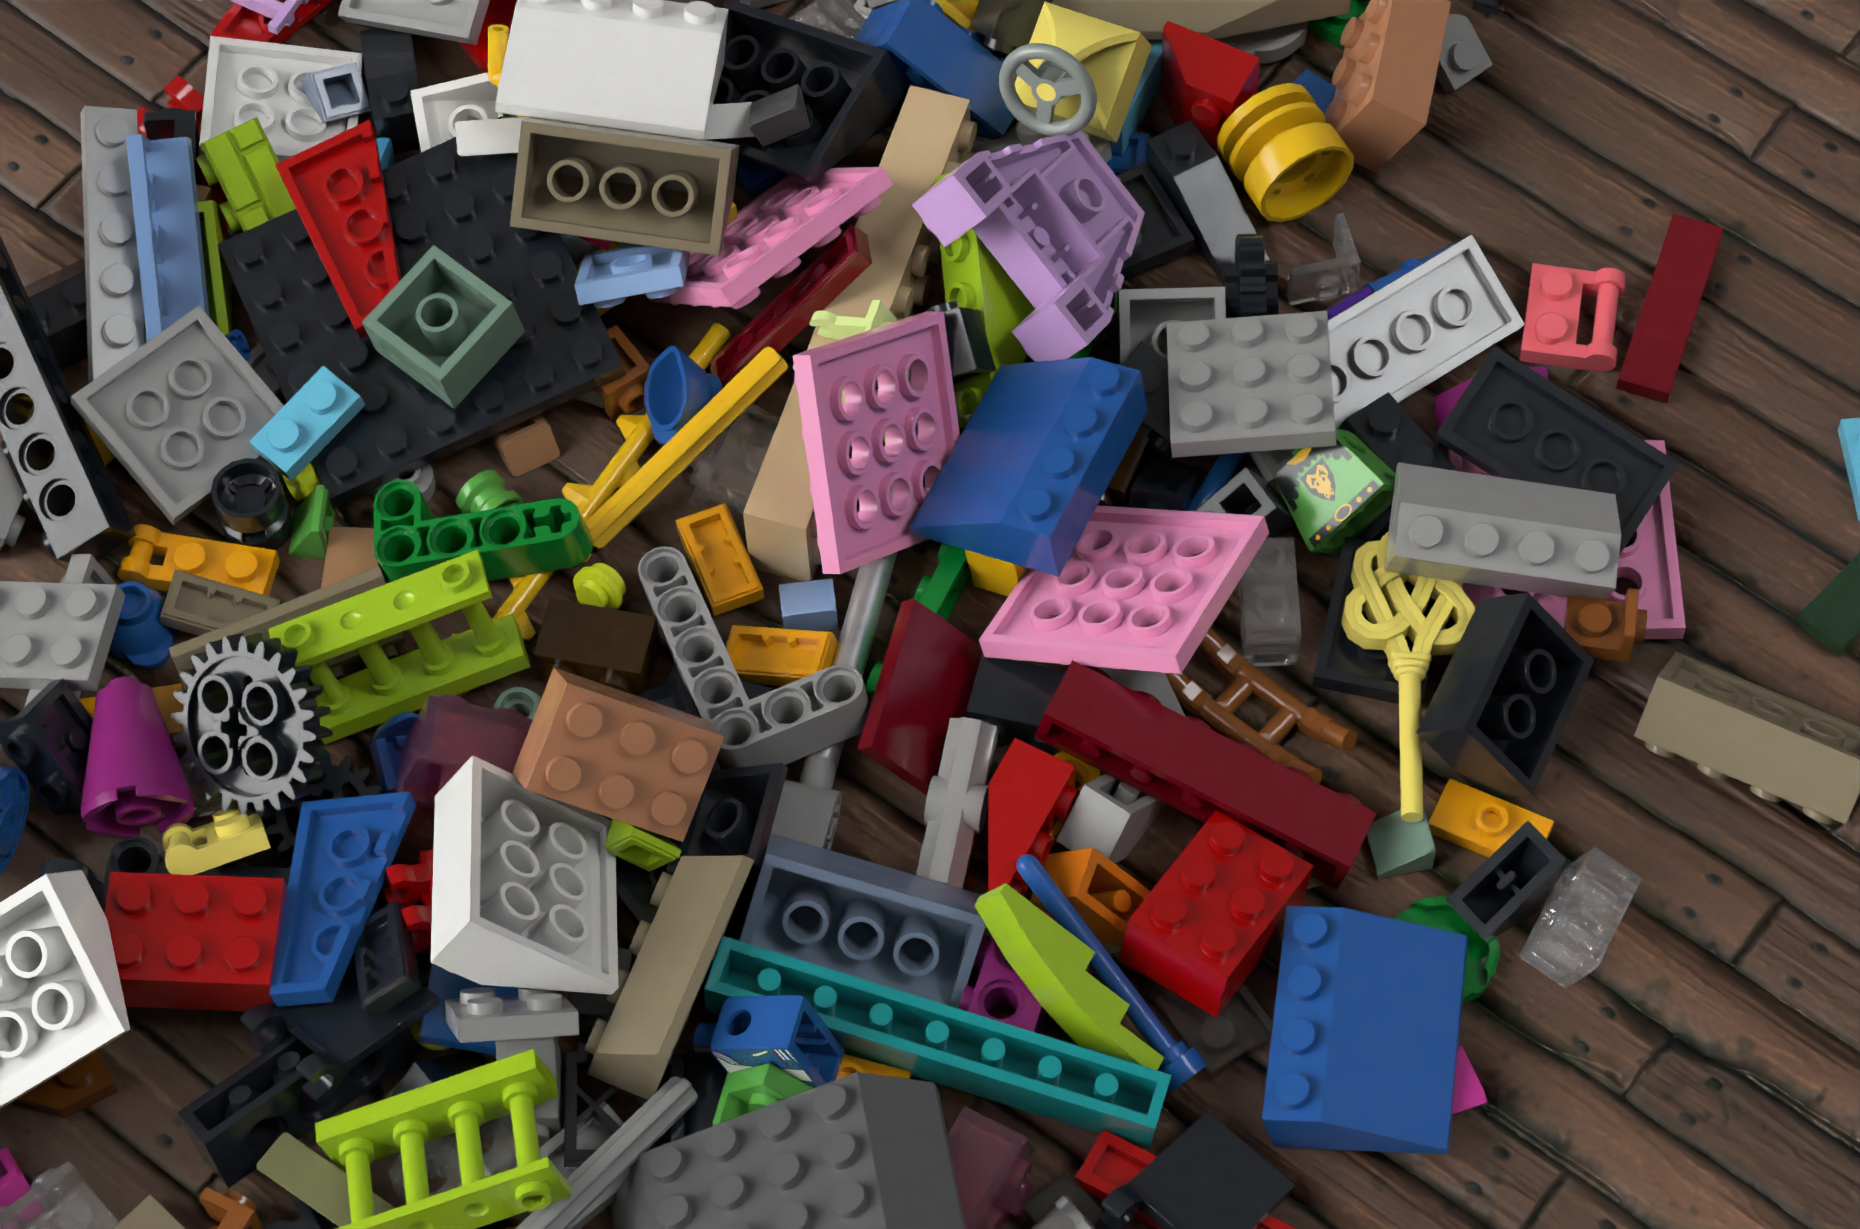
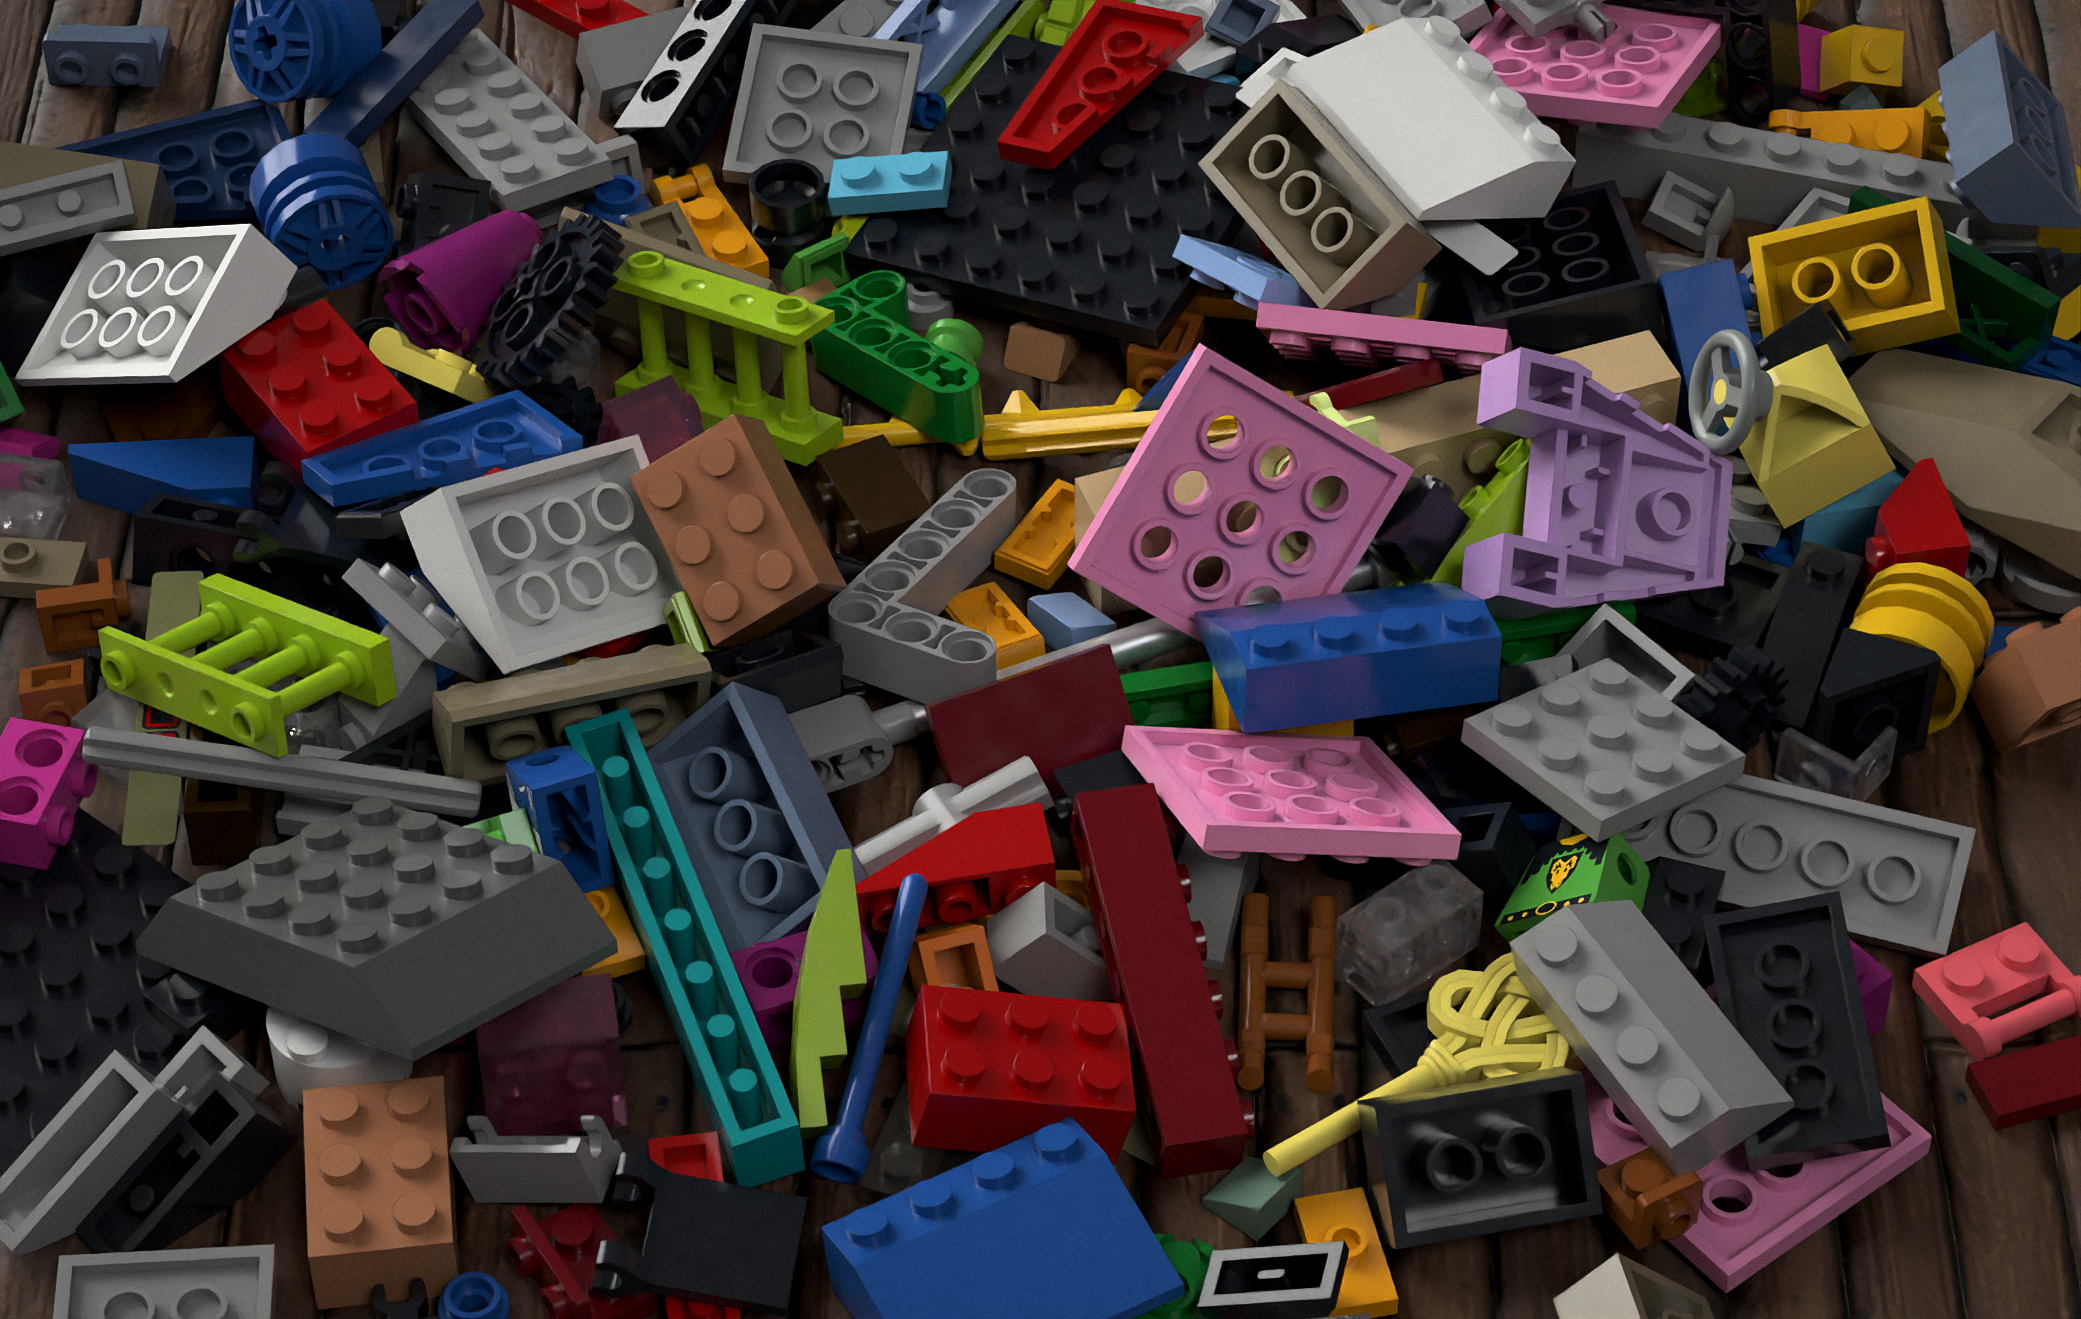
camera: 50 degrees right, 15 degrees down
sand green brick [362,245,525,409] -> none
neon yellow plate [573,563,626,610] -> none
dark grey slope [748,84,810,147] -> none
none -> blue slope [68,436,261,515]
none -> black slope [1806,627,1941,787]

